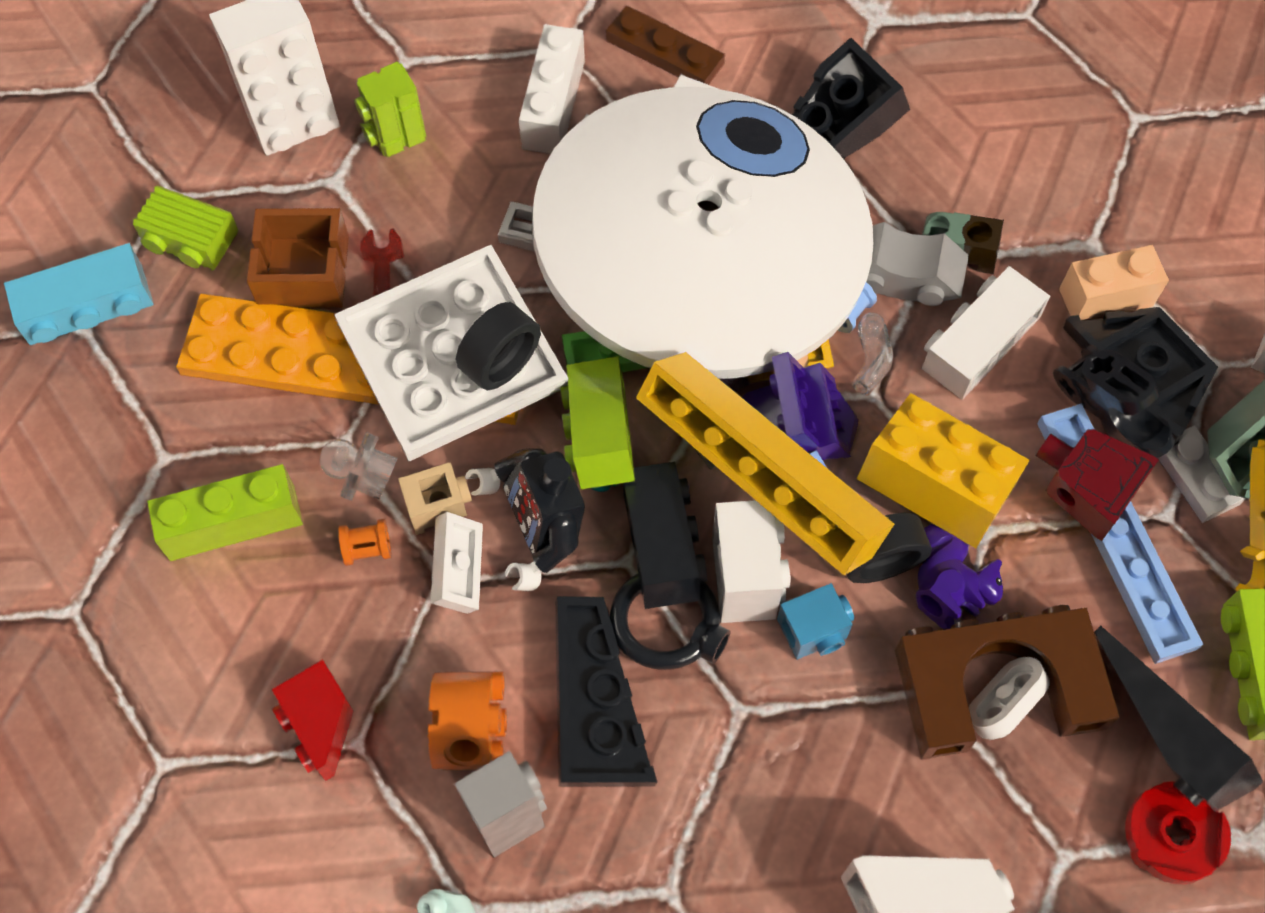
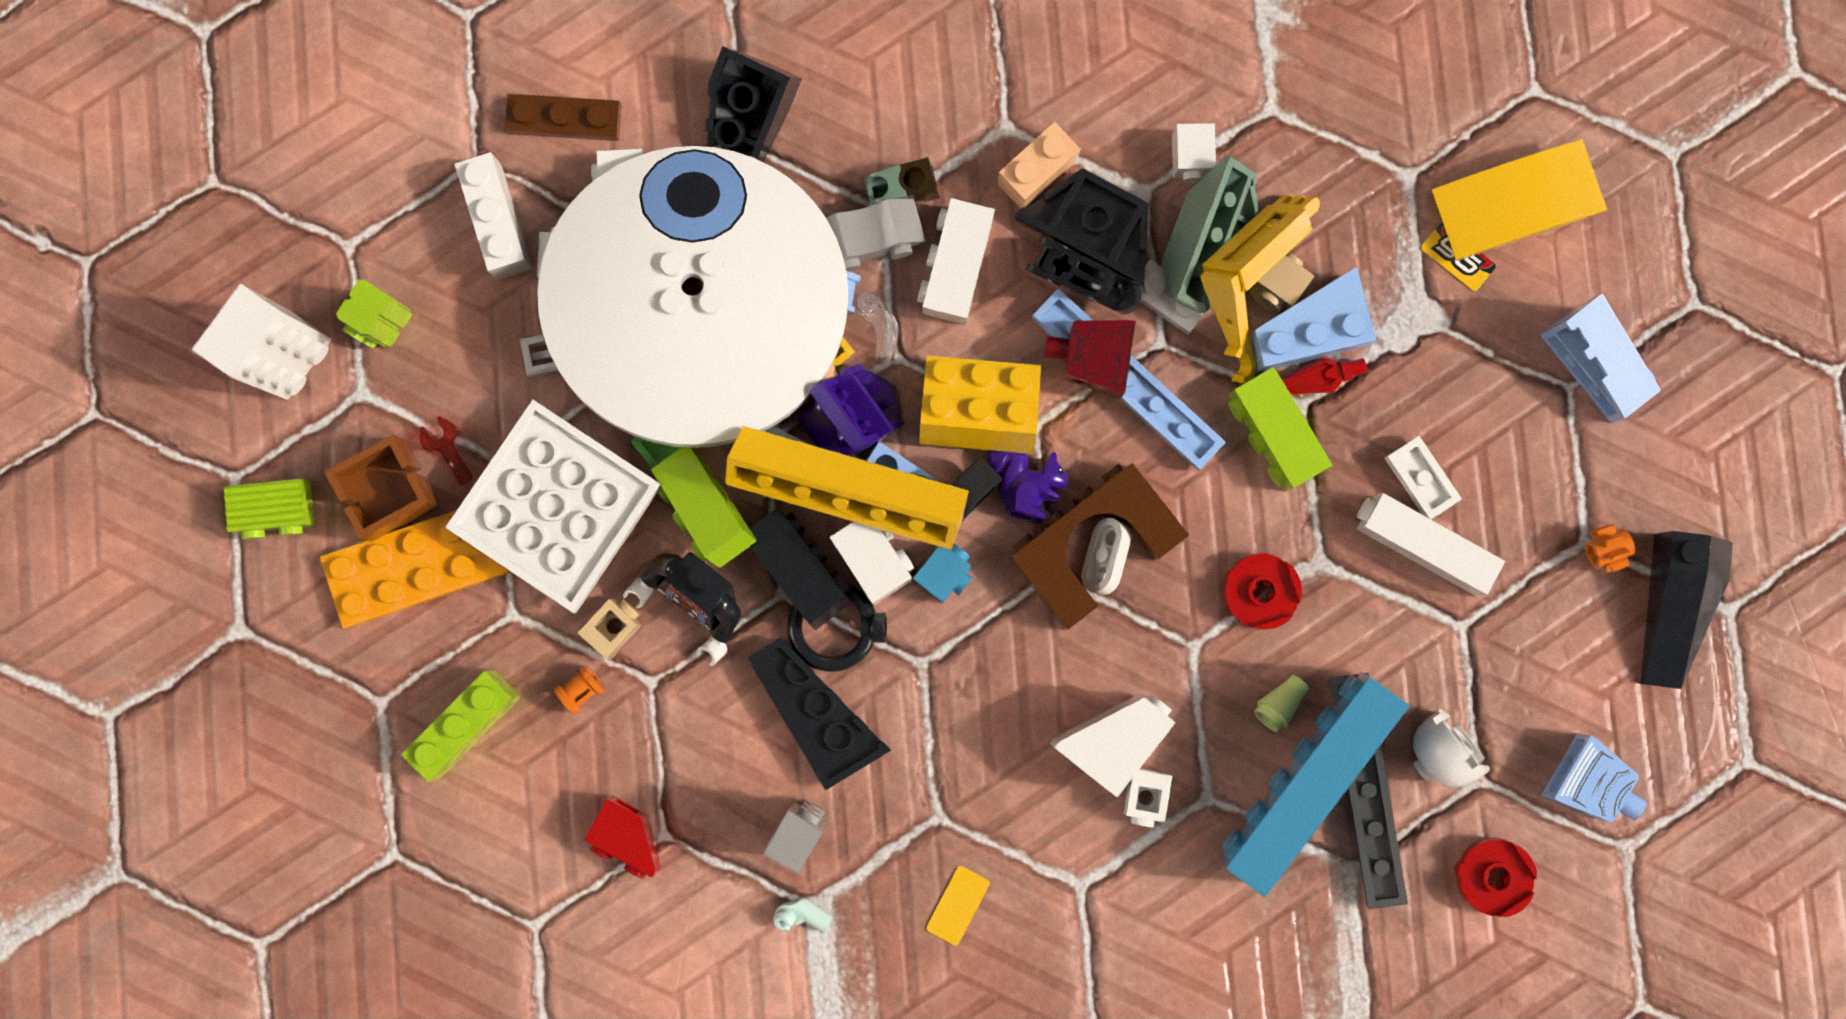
camera: 30 degrees left, 20 degrees up
medium azure brick [4,243,154,345] -> none
clear hips [319,432,398,501] -> none
orange brick [428,671,507,770] -> none
white plate [431,512,483,614] -> none
black tyre [455,302,541,391] -> none
black wedge [1094,626,1263,812] -> none

